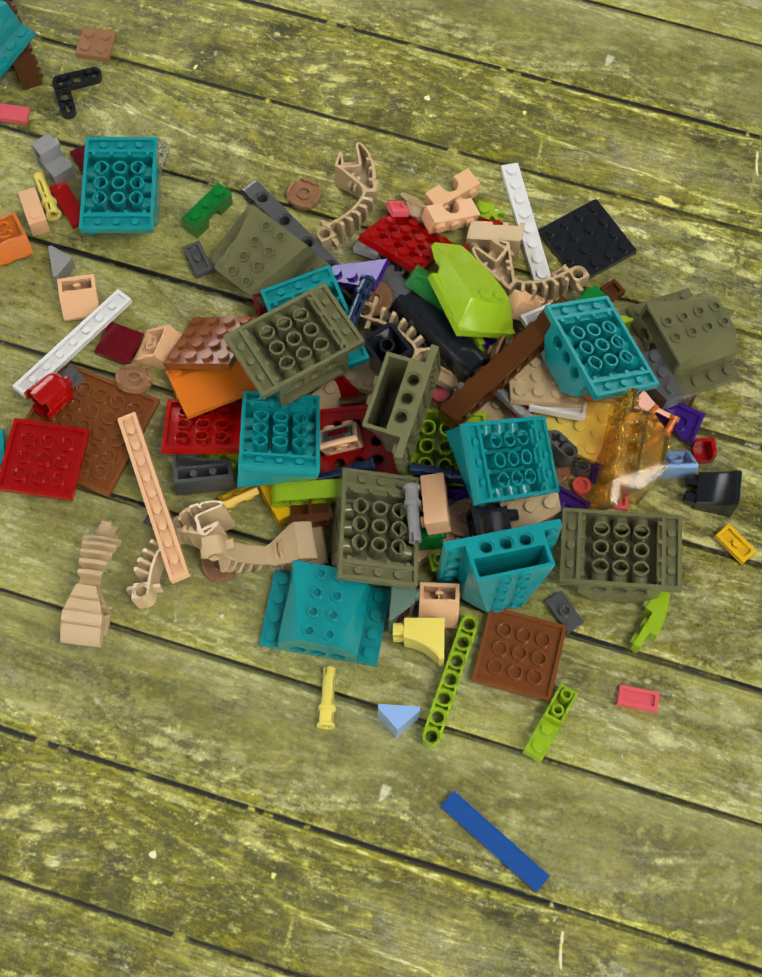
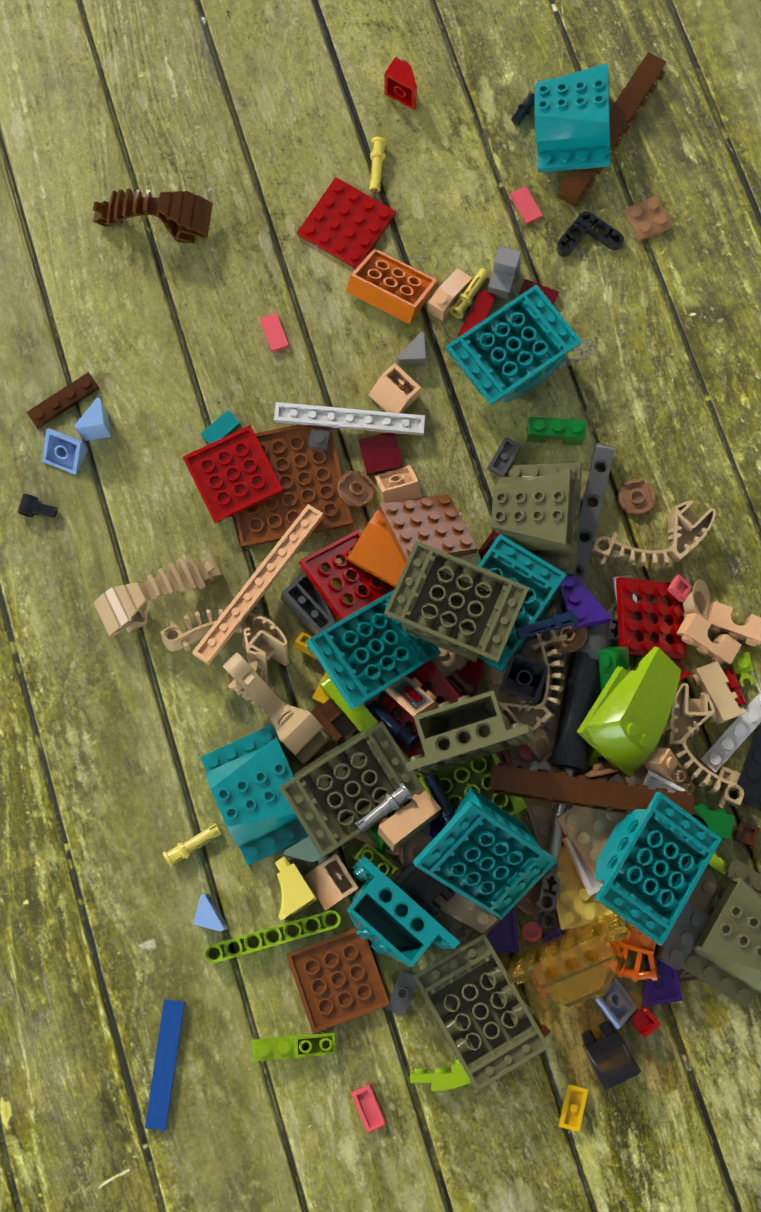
camera: 60 degrees right, 10 degrees up
red cylinder [24,373,74,421] -> none

